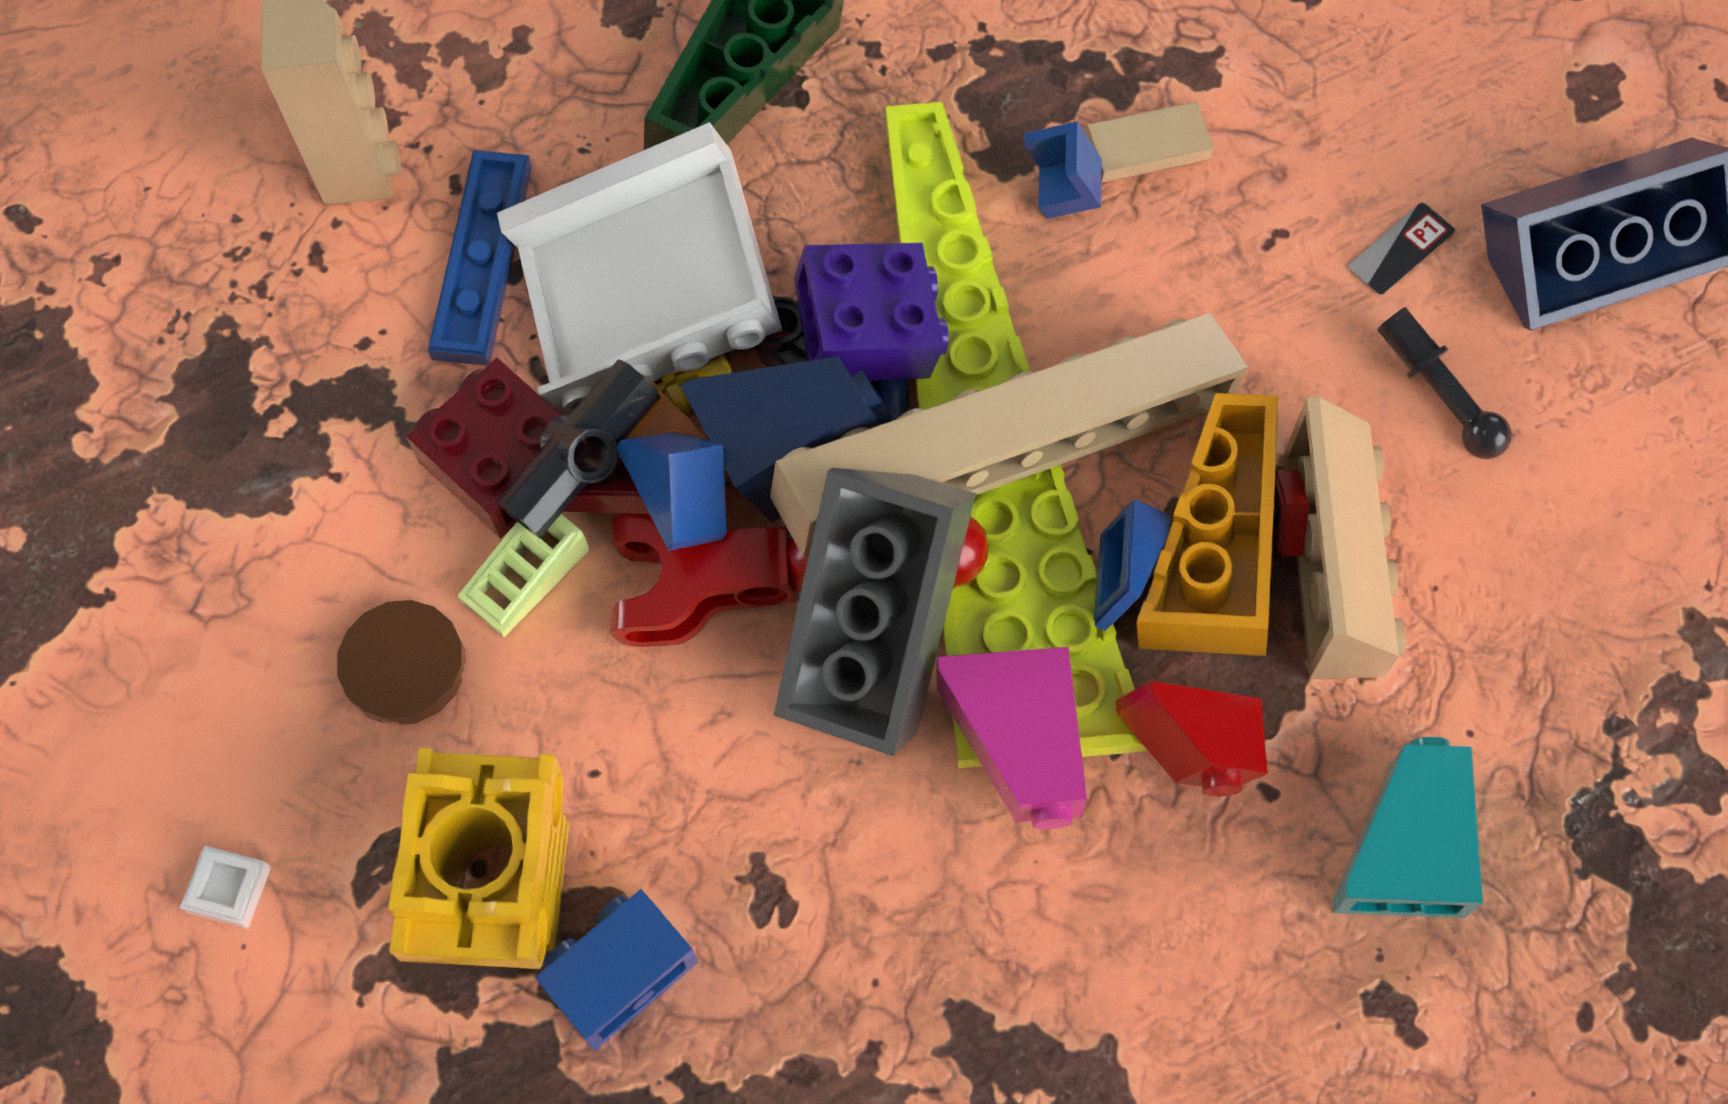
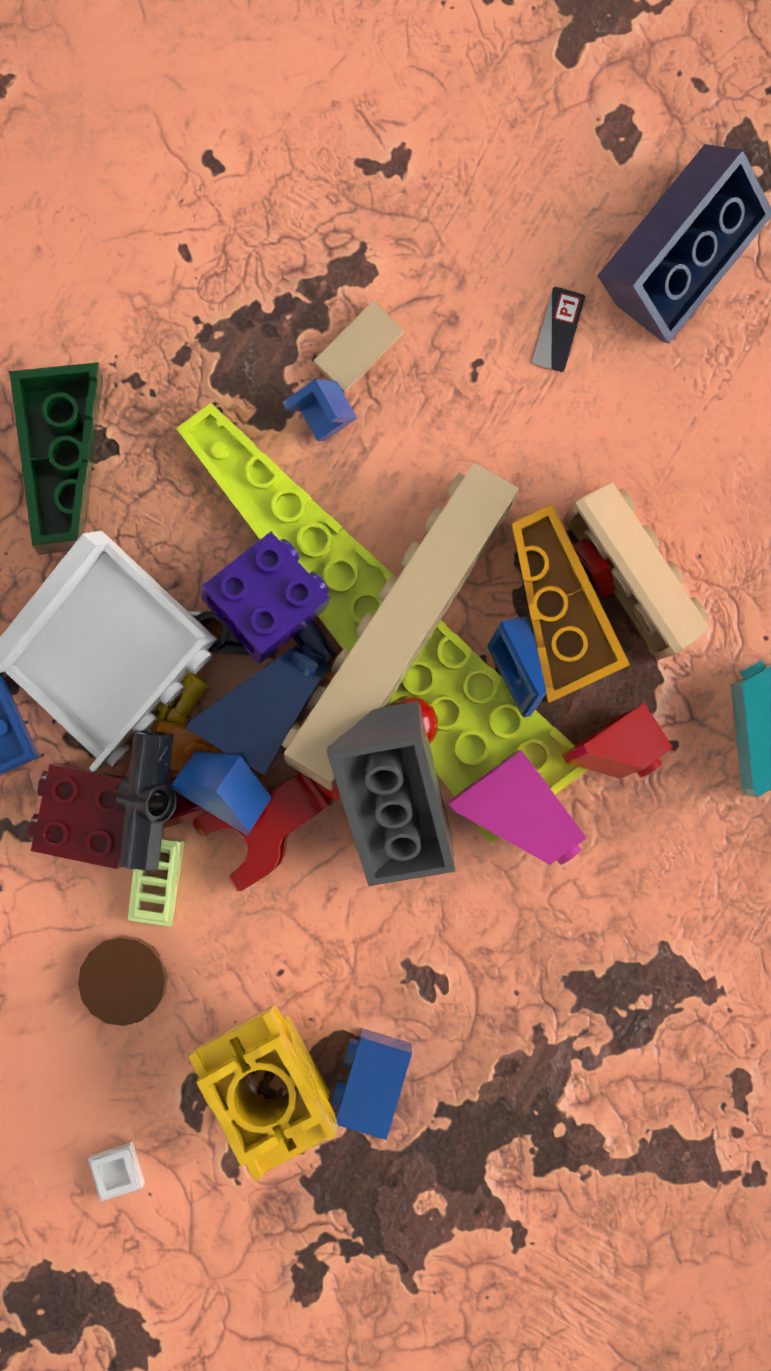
camera: 30 degrees left, 20 degrees up
black pin [1377,307,1512,459] -> none

